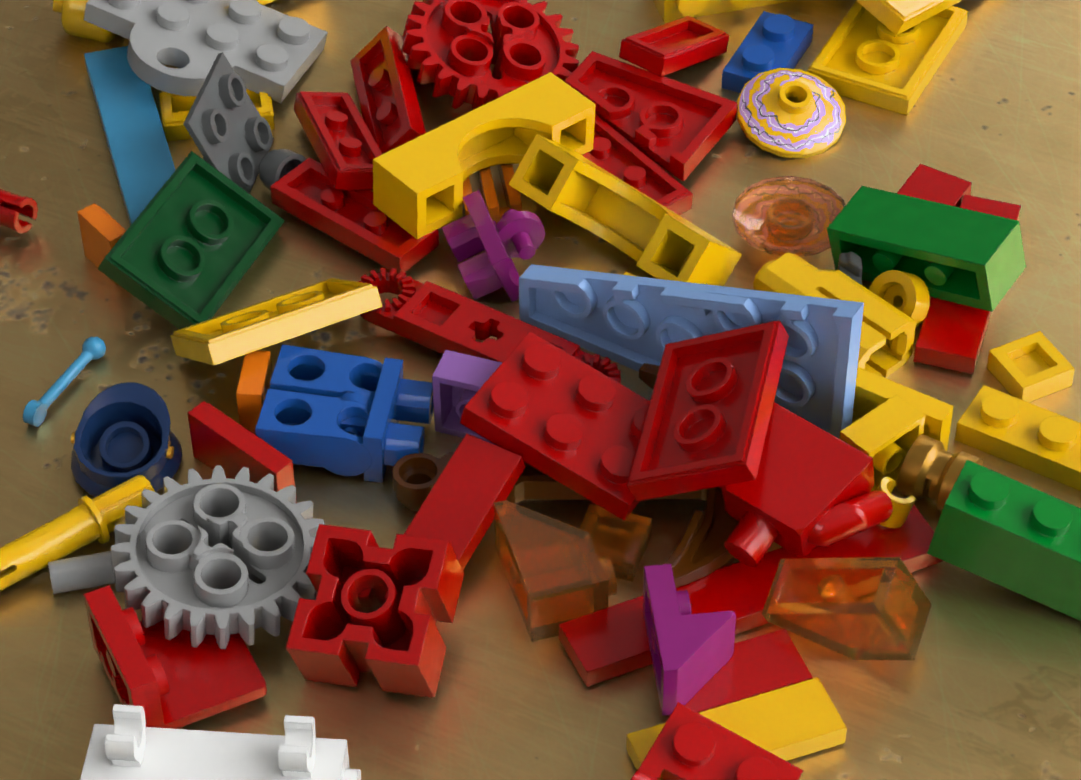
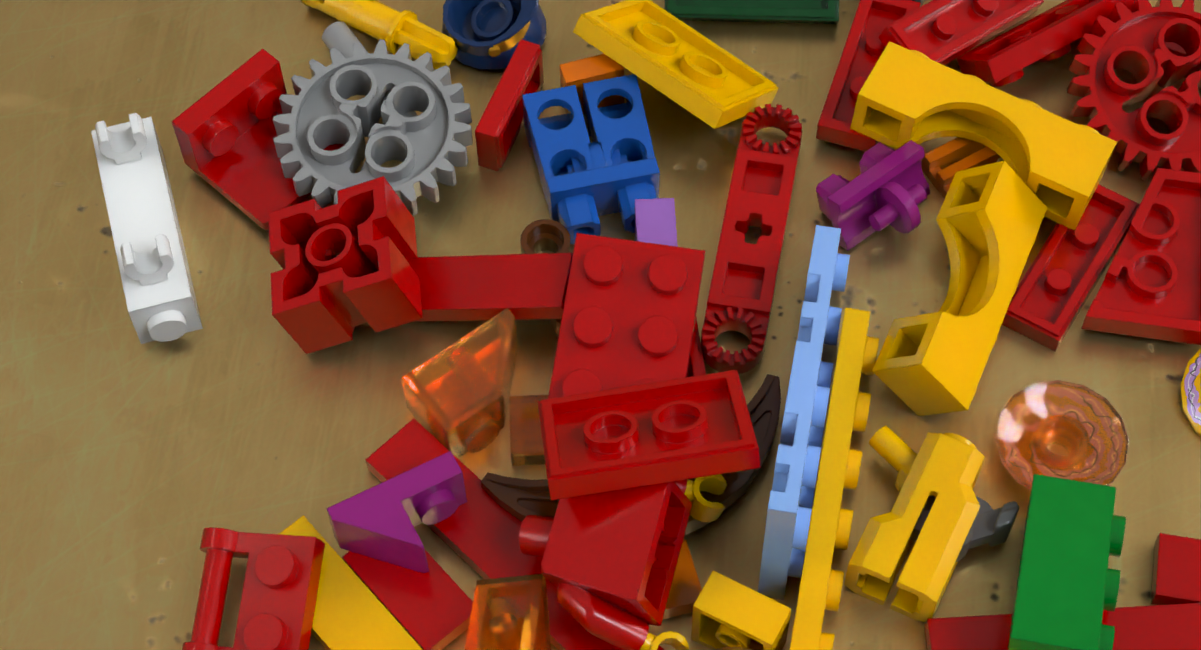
camera: 70 degrees right, 15 degrees up
yellow tile [869,270,930,329] -> none

